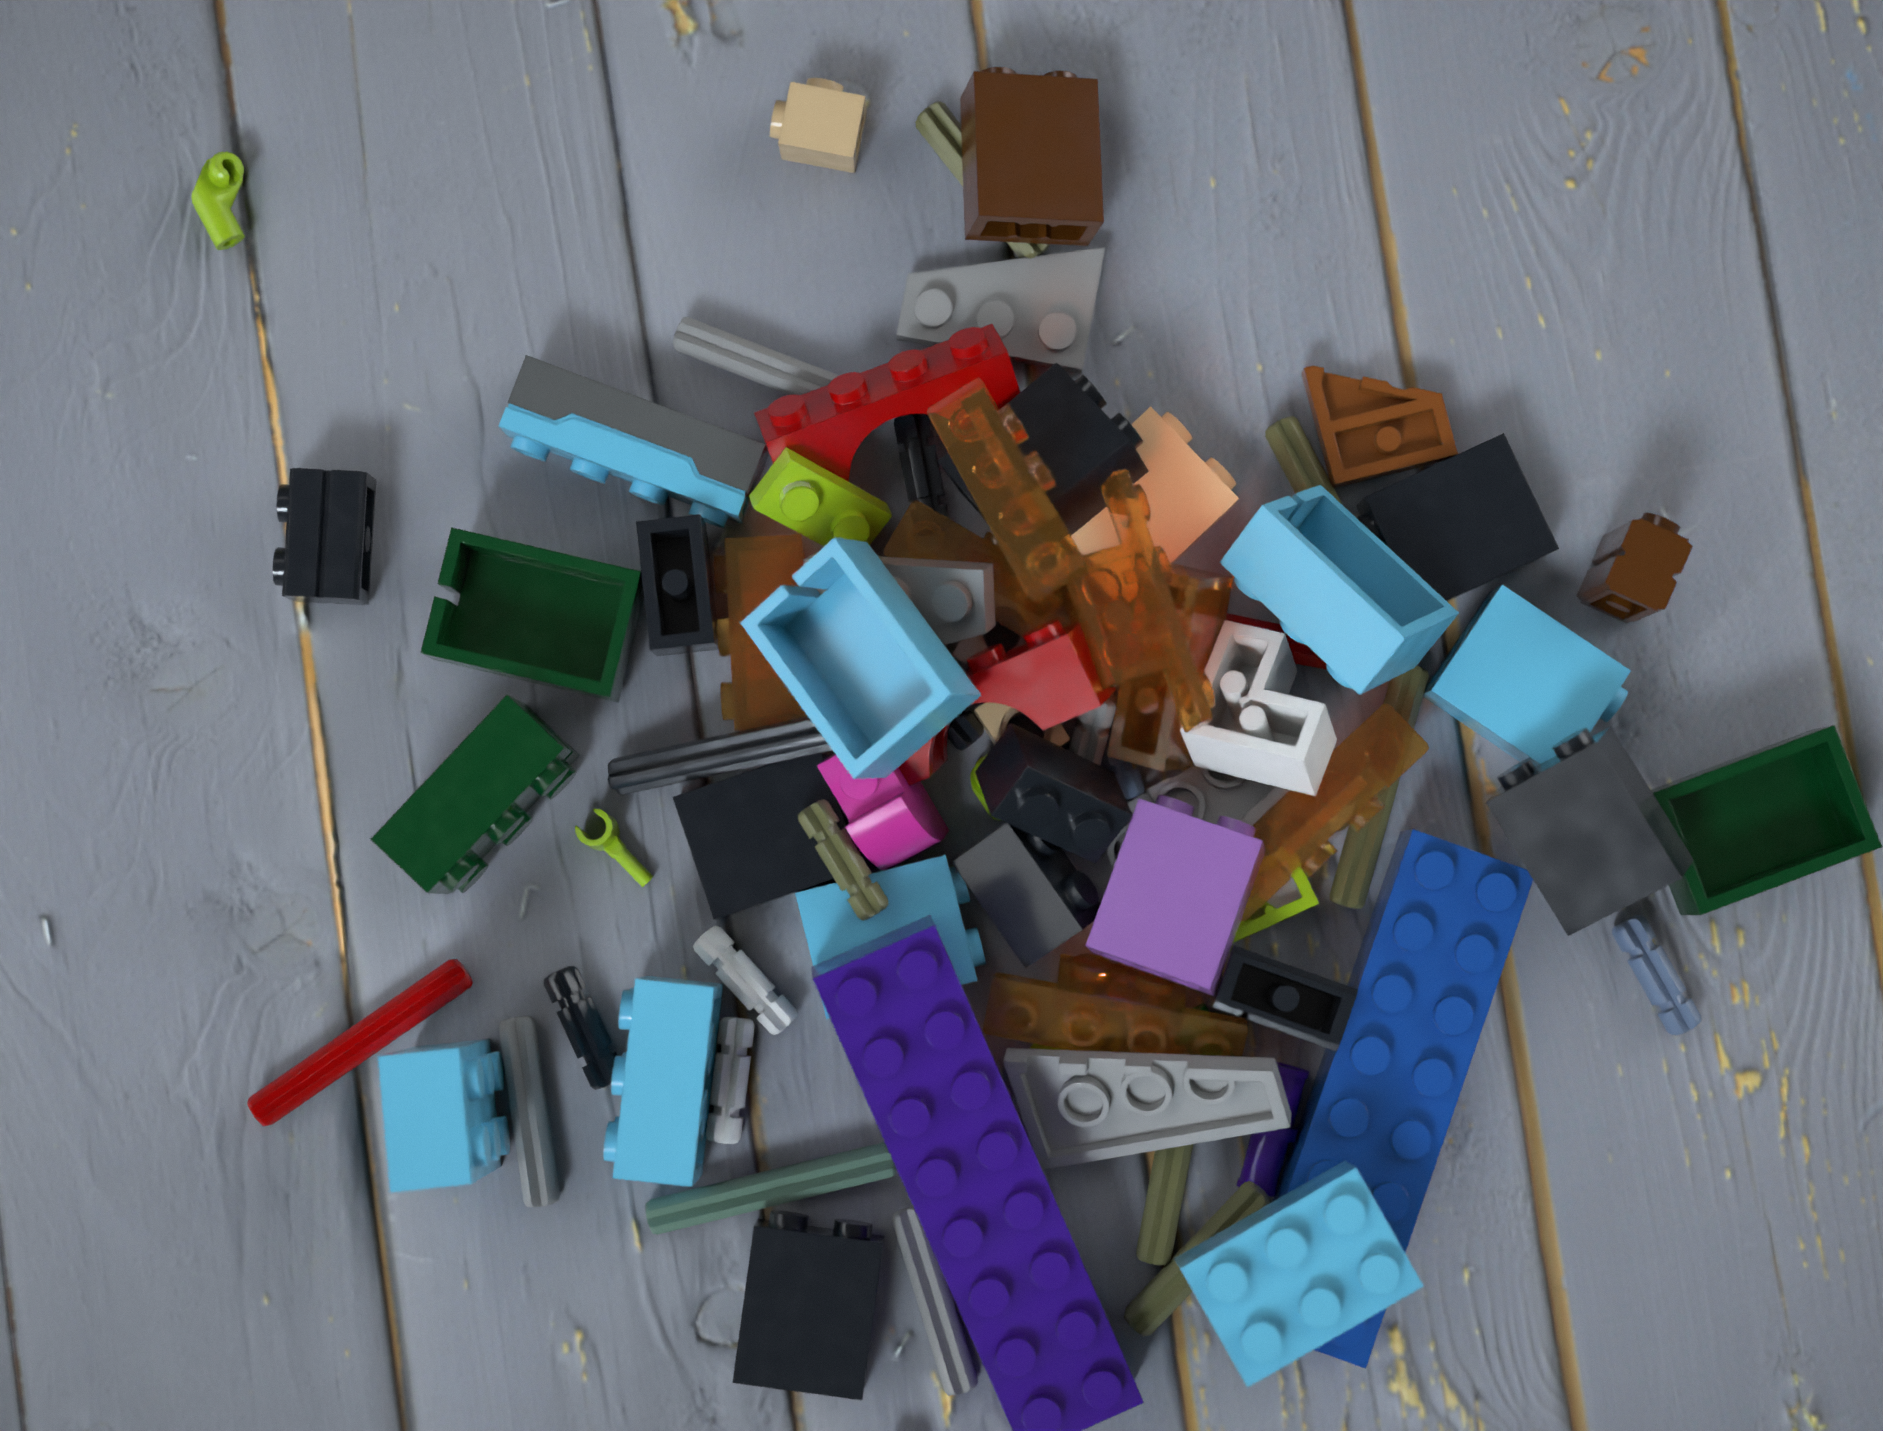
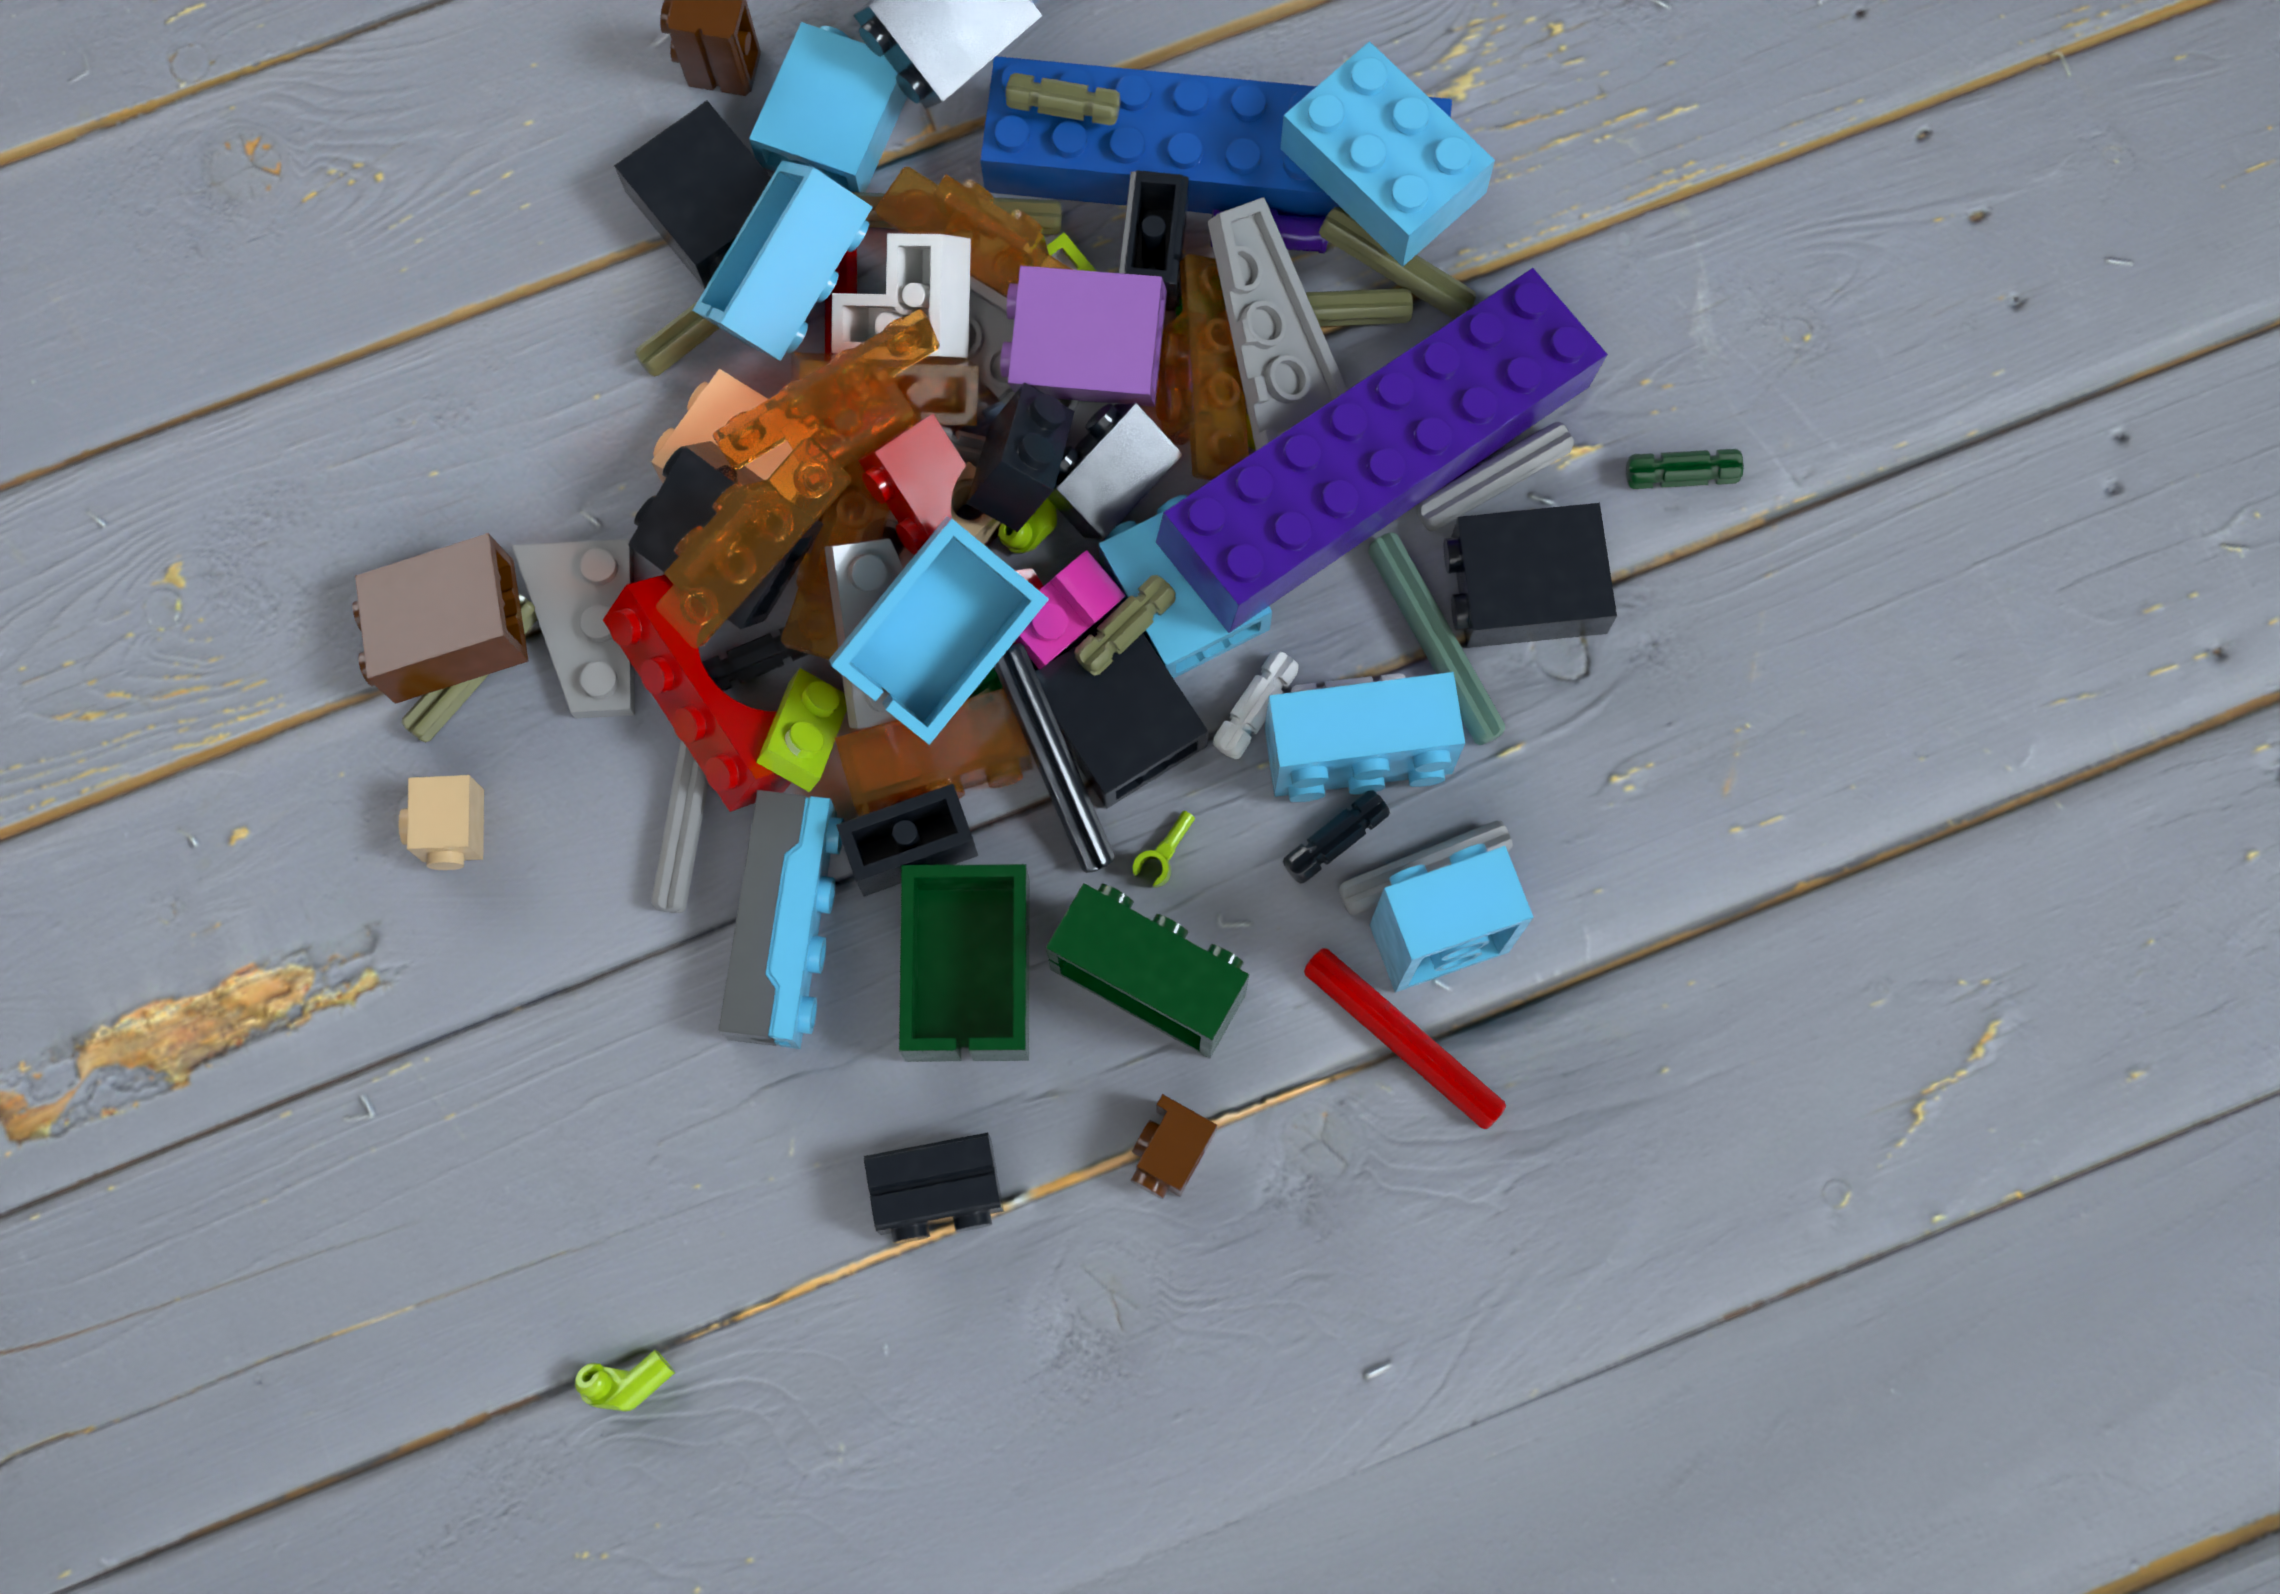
camera: 100 degrees left, 10 degrees down
dark orange wing [1301,366,1458,488] -> none
none -> olive axle [1005,73,1121,125]
none -> reddish brown brick [1130,1094,1217,1199]

